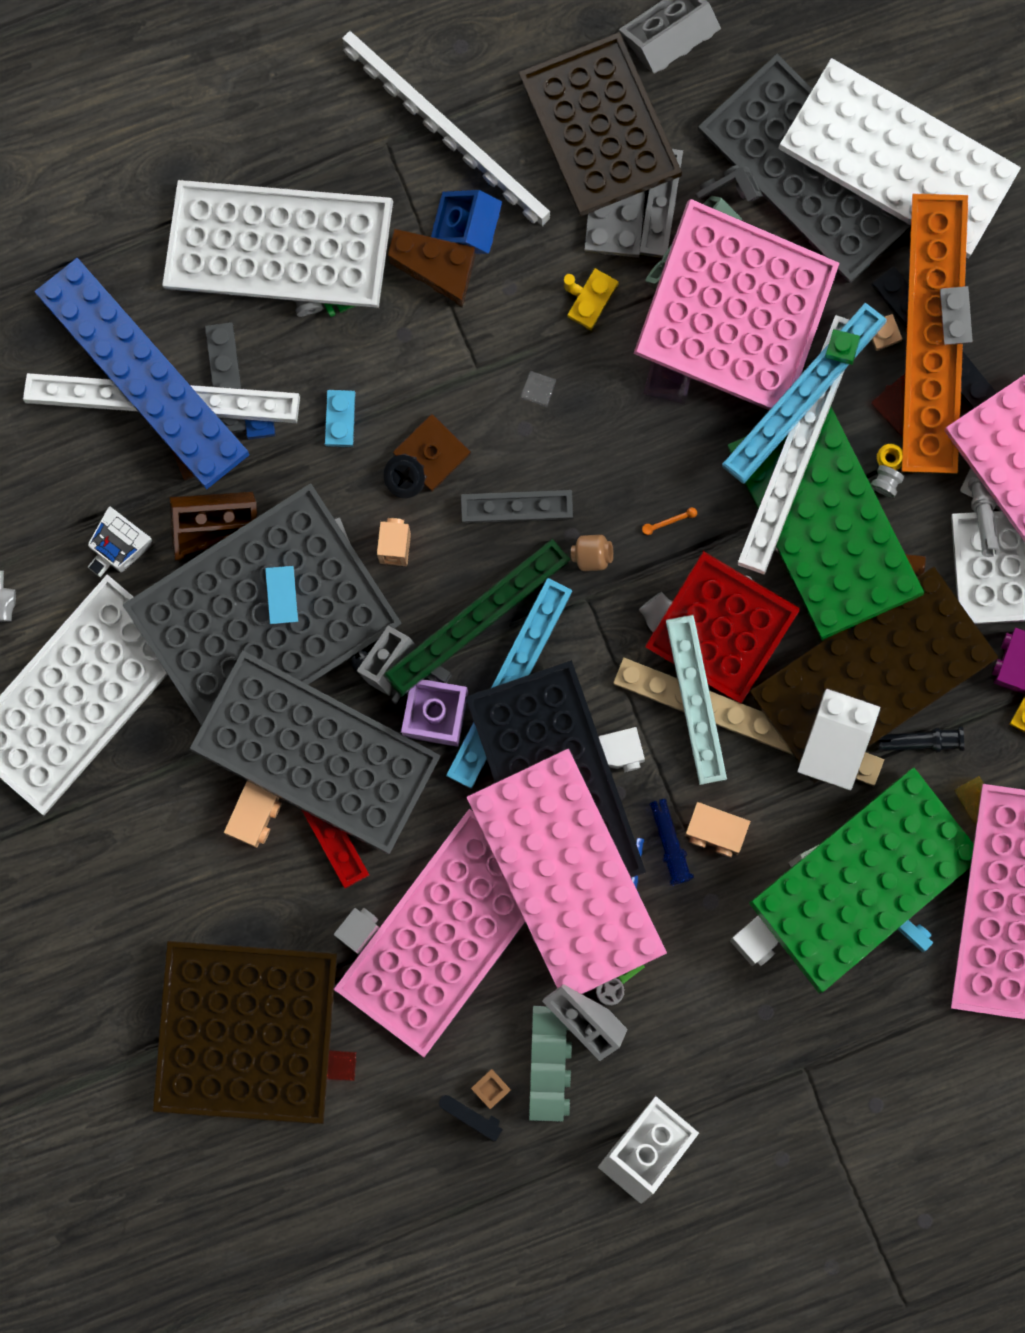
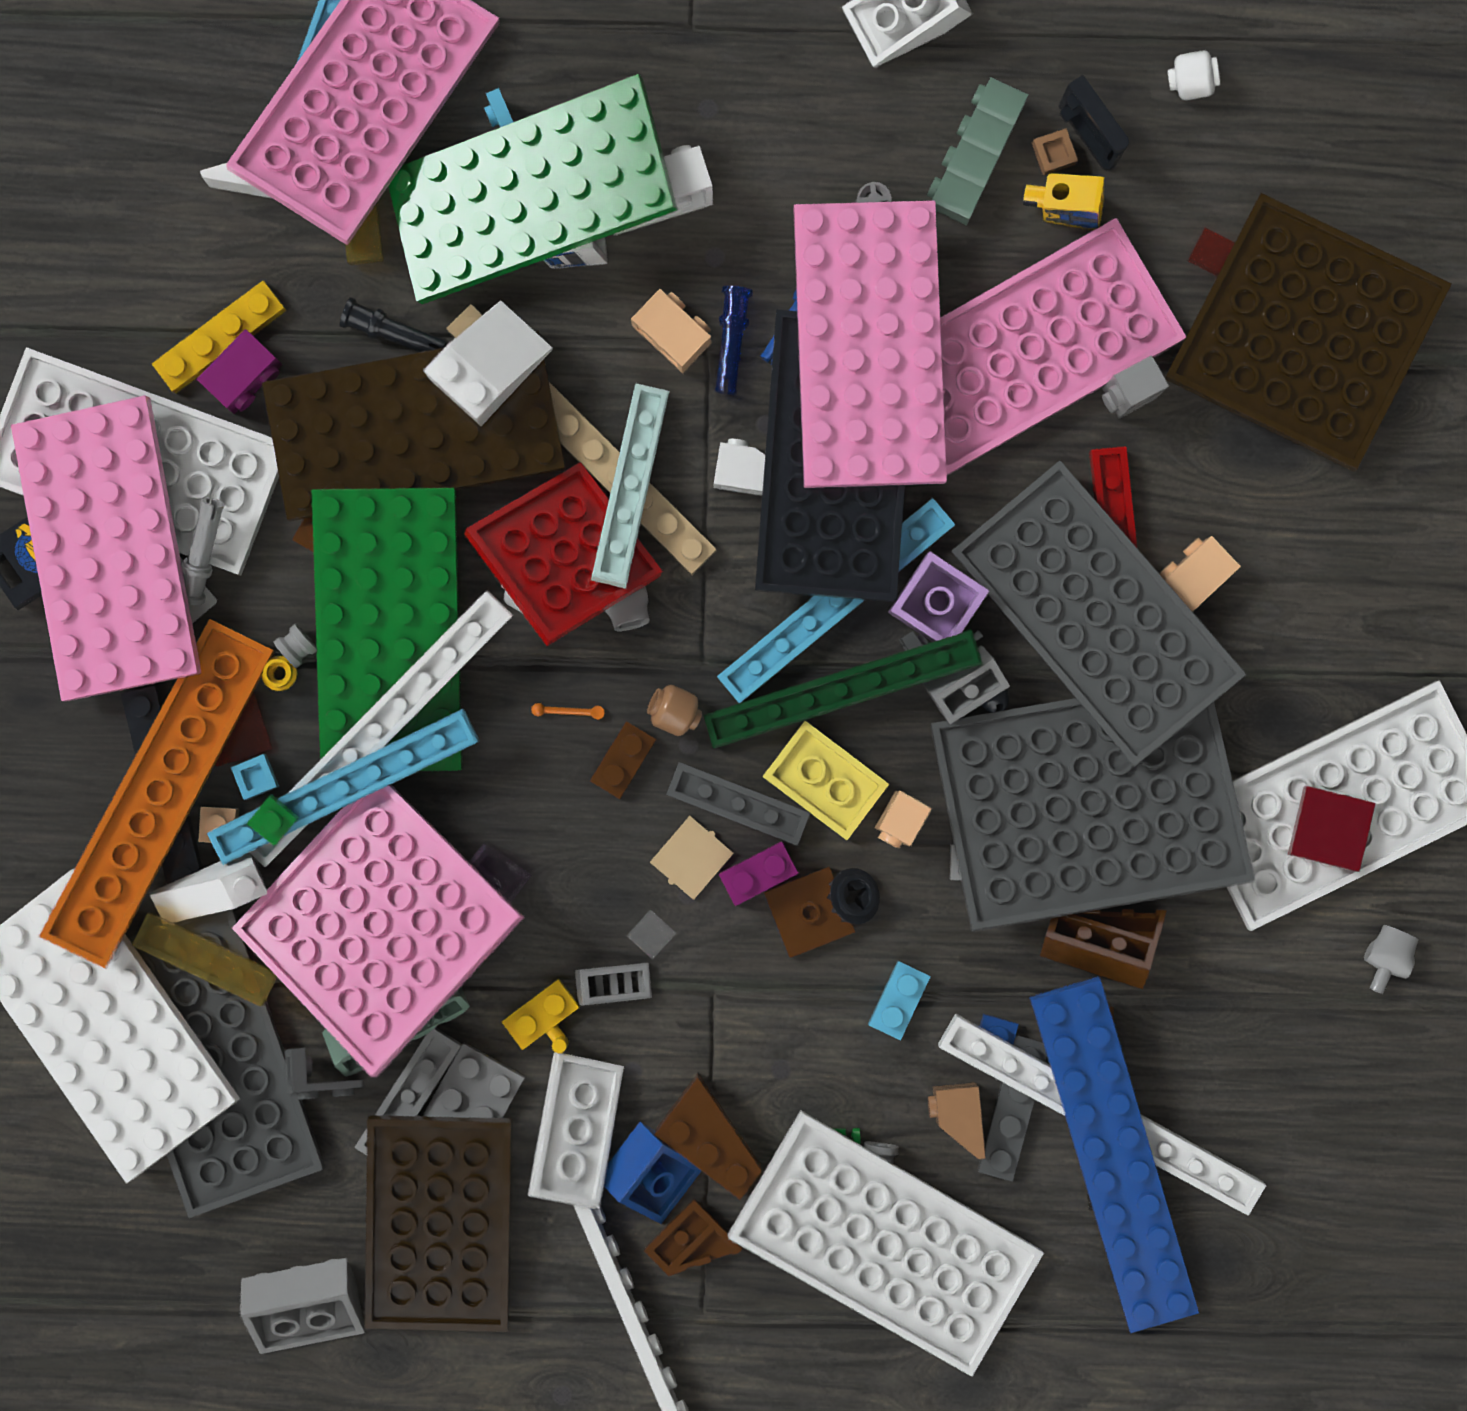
camera: 165 degrees left, 5 degrees up
torso [88,507,154,577] -> none
medium azure tile [265,566,298,624] -> none
light grey slope [542,984,628,1061] -> none
light grey plate [940,286,973,345] -> none
none -> clear yellow plate [132,913,277,1007]
none -> white slope [149,853,268,925]
none -> medium azure plate [231,754,279,800]
none -> white tile [528,1053,624,1209]
none -> light grey slope [575,963,652,1005]
none -> reddish brown plate [590,721,656,799]
none -> reddish brown wing [644,1198,742,1276]
none -> tan piece [650,816,733,900]
none -> magenta brick [719,841,798,906]
none -> light yellow plate [763,721,889,840]
none -> medium nougat slope [928,1083,986,1159]
none -> yellow torso [1023,173,1105,230]
none -> white head [1168,50,1220,100]
none -> dark red tile [1287,786,1376,872]

